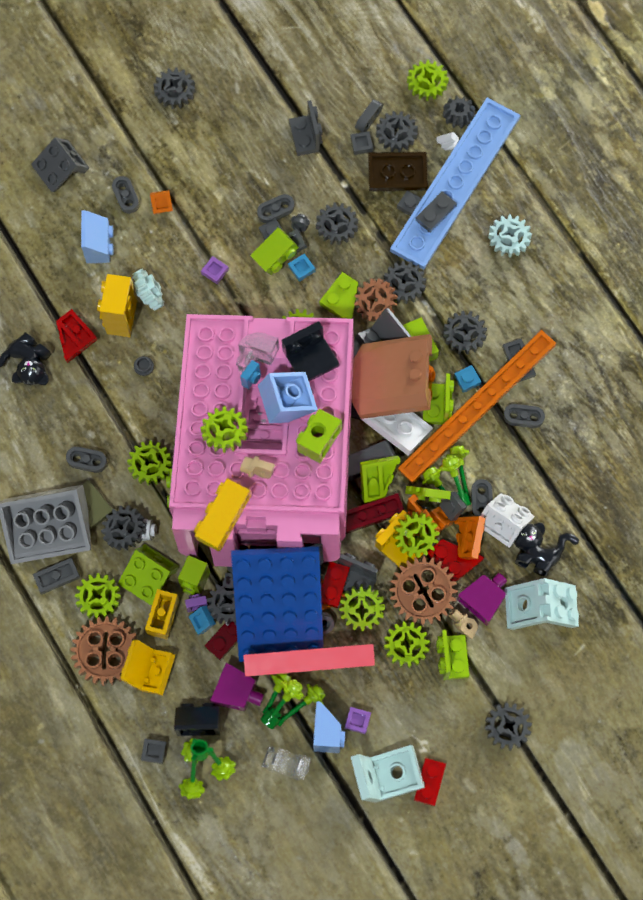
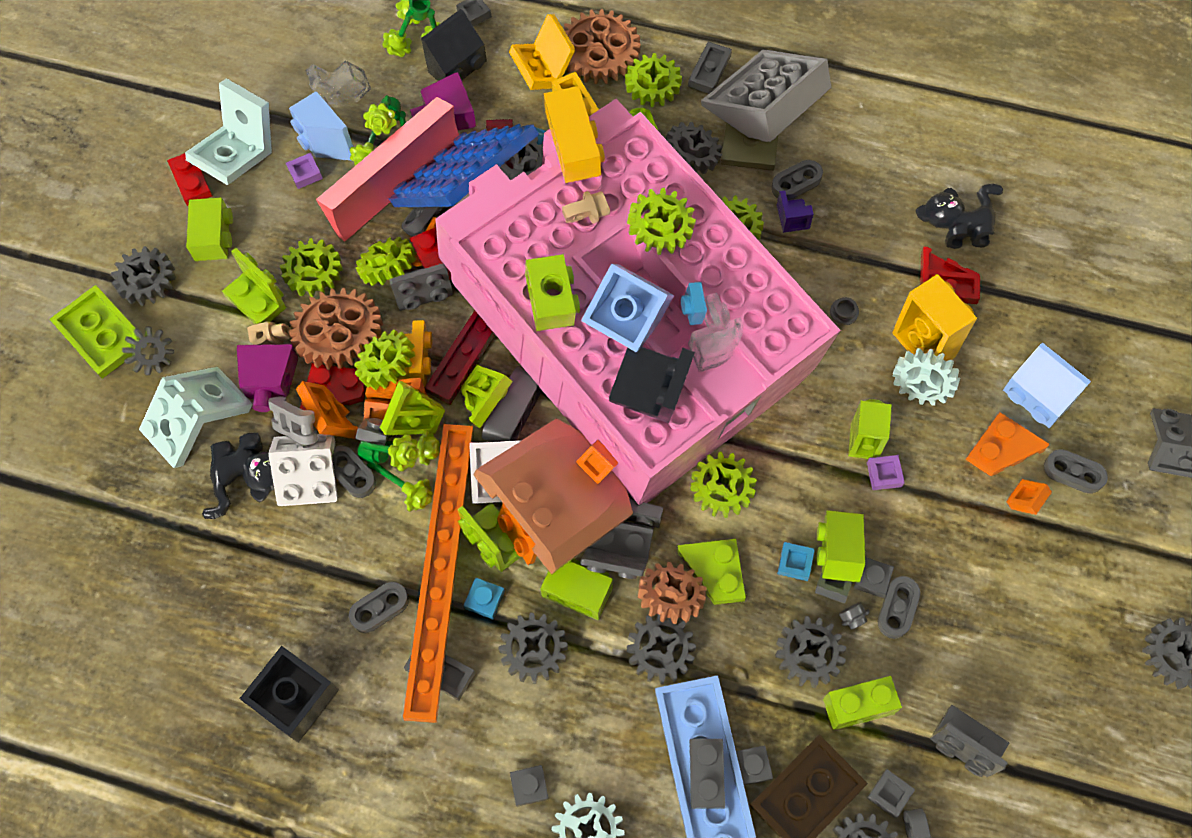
camera: 140 degrees right, 5 degrees down
none -> lime plate [49,285,149,379]
none -> dark grey gear [122,326,174,375]
none -> lime brick [186,197,233,261]
none -> black brick [239,646,339,743]
none -> light grey plate [268,396,318,445]
none -> dark grey plate [510,765,549,807]
none -> orange plate [576,440,618,484]
none -> dark purple panel [776,190,814,233]
none -> lime brick [823,676,902,731]
none -> lime brick [848,399,892,459]
none -> orange wing [965,412,1049,476]

